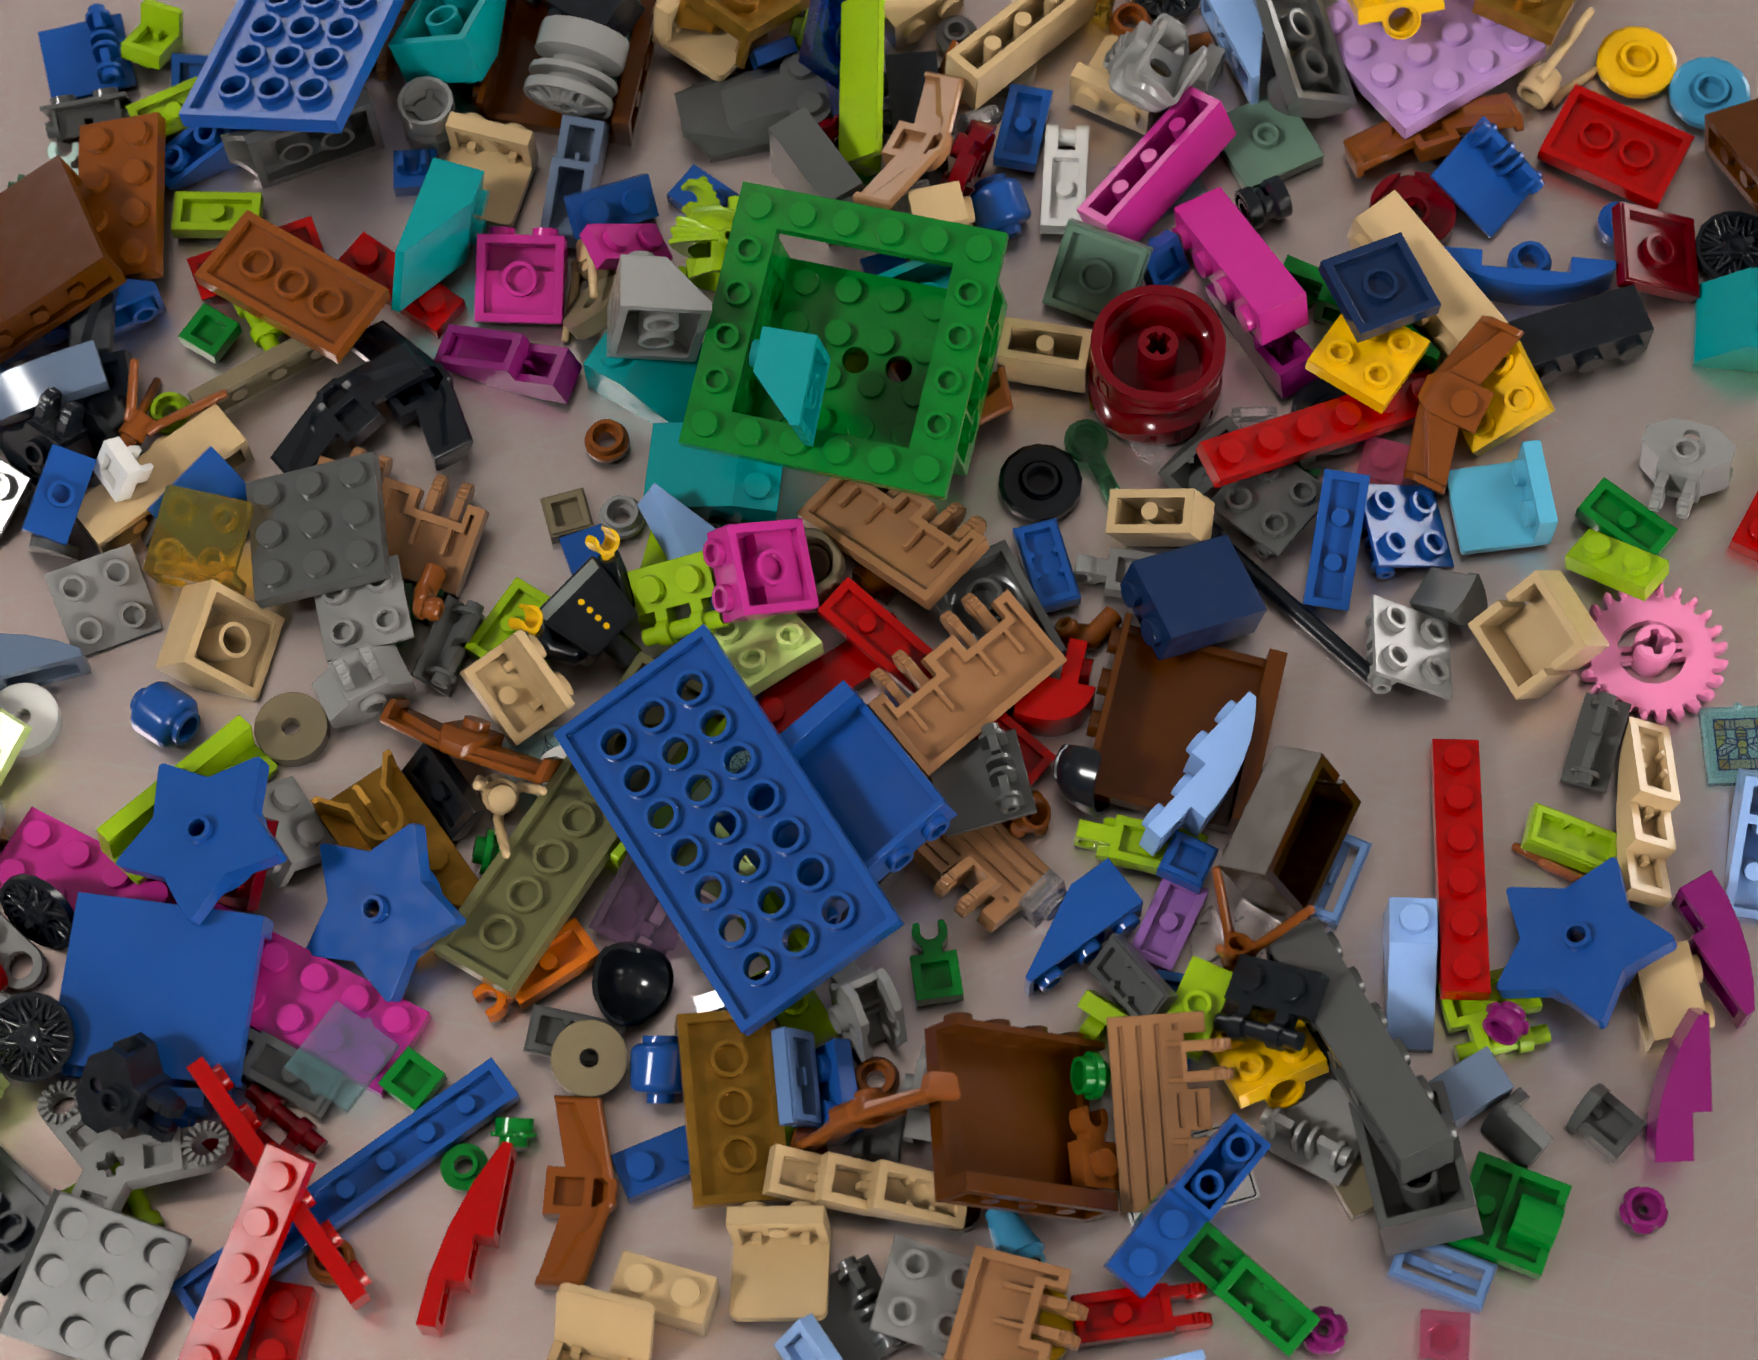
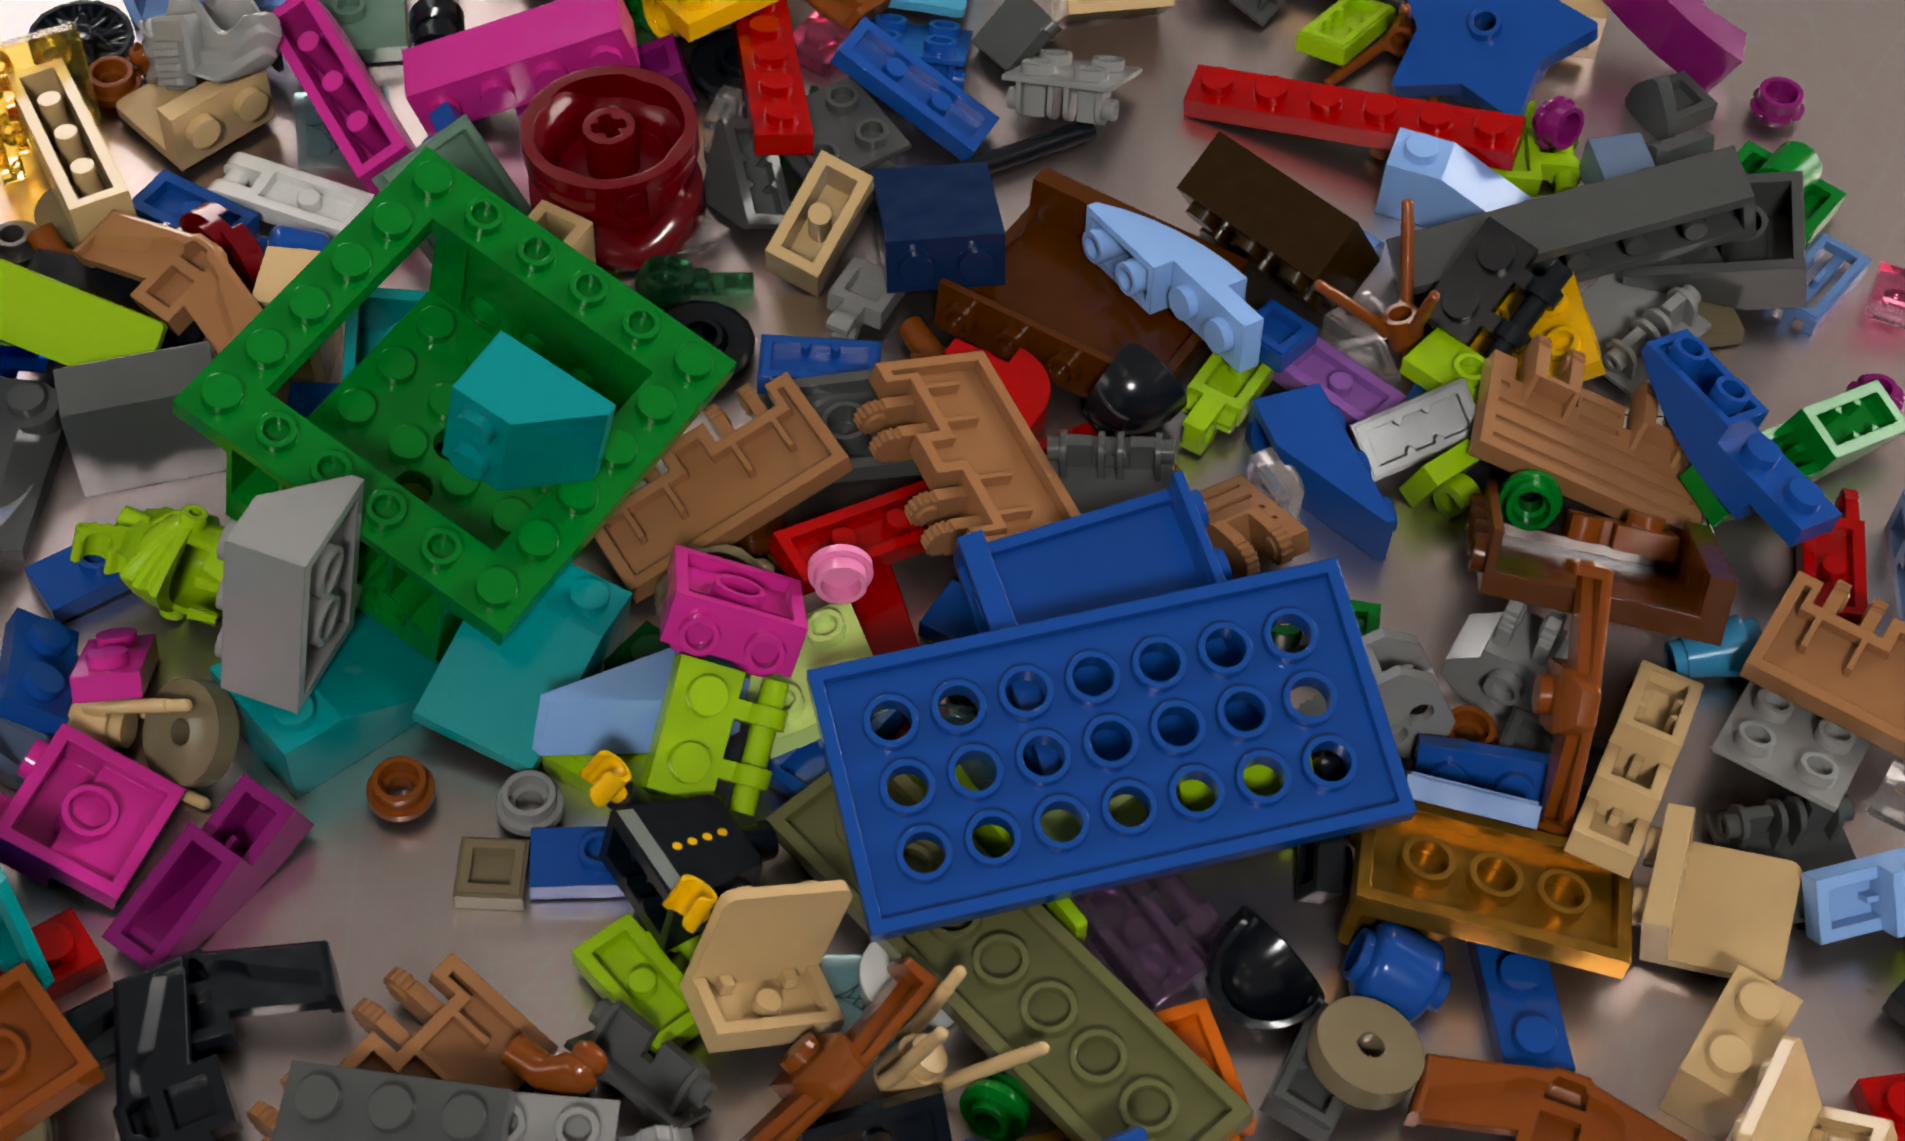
camera: 80 degrees left, 15 degrees down
none -> bright pink plate [807,544,874,604]

